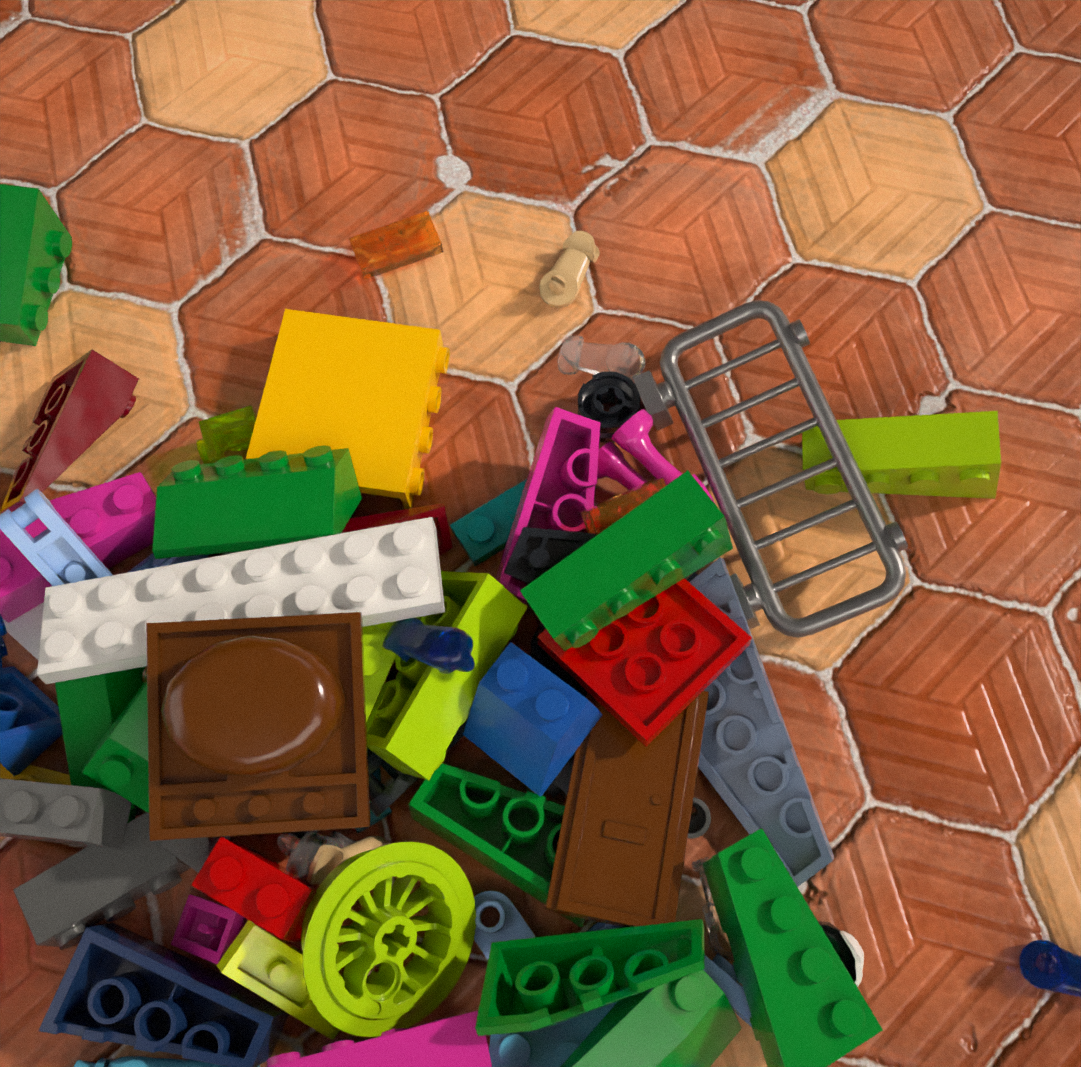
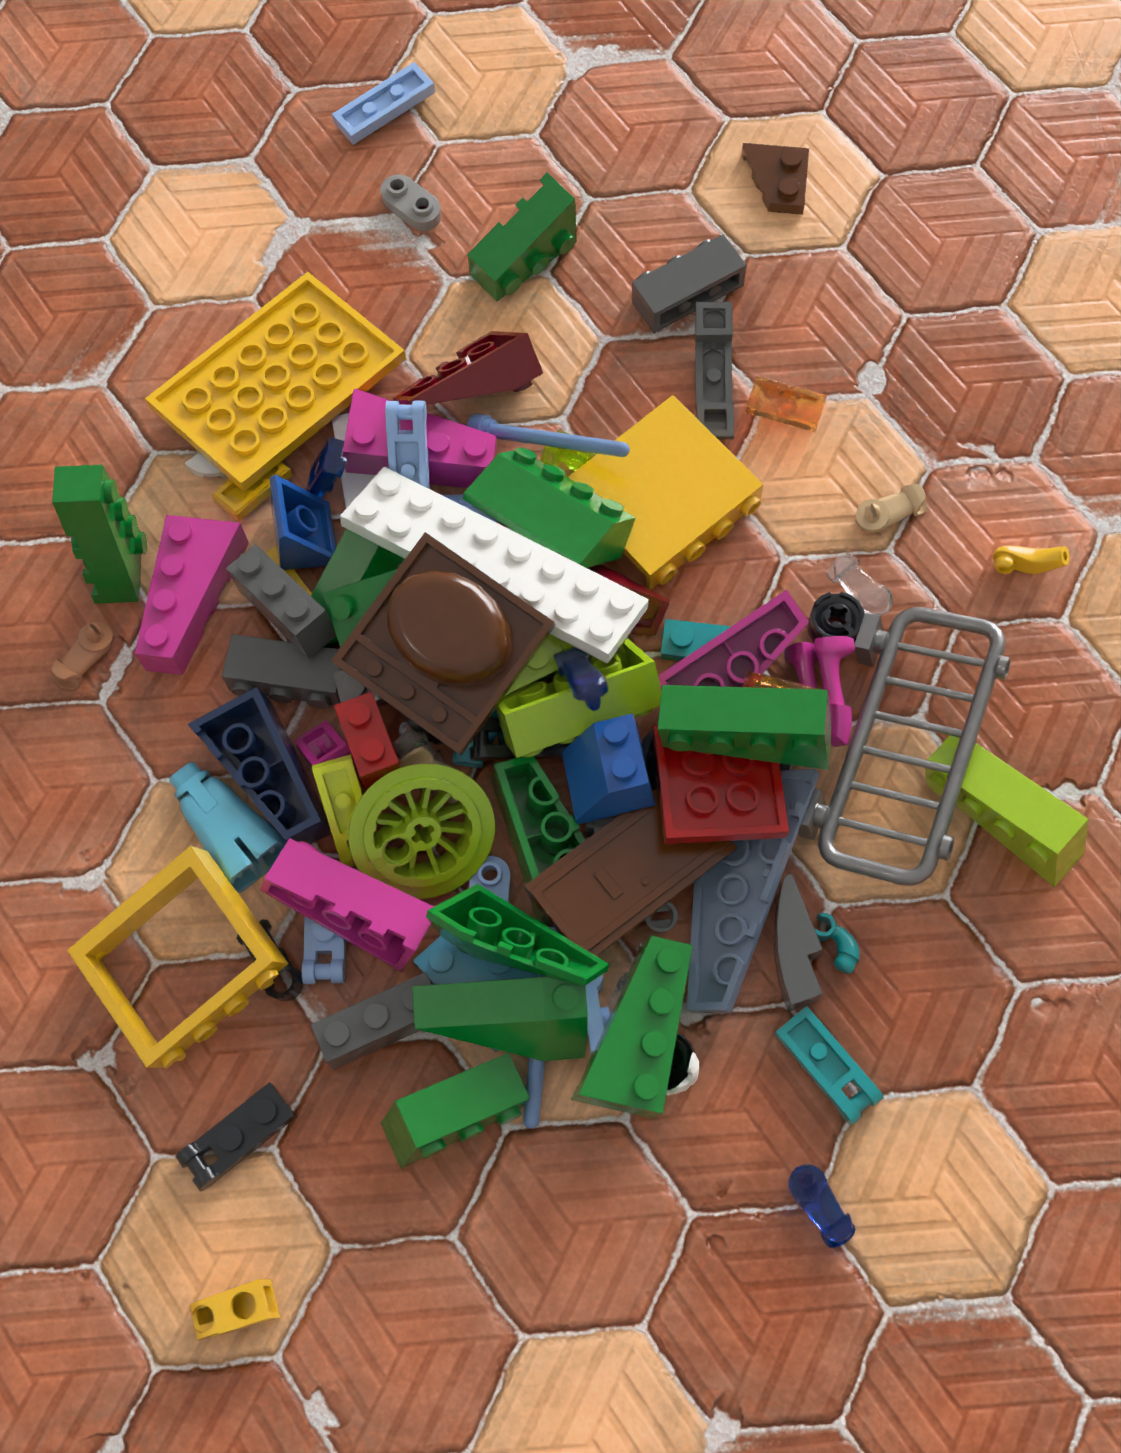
camera: 40 degrees right, 0 degrees up
black piece [504,527,596,584] -> none
none -> medium blue piece [467,413,630,457]
none -> dark grey brick [632,234,747,333]
none -> dark grey slope [695,302,734,439]
none -> reddish brown wing [741,143,809,215]
none -> dark grey slope [773,874,823,1012]
none -> teal plate [774,1006,884,1125]
none -> teal arm [815,913,860,974]
none -> yellow arm [993,546,1070,574]

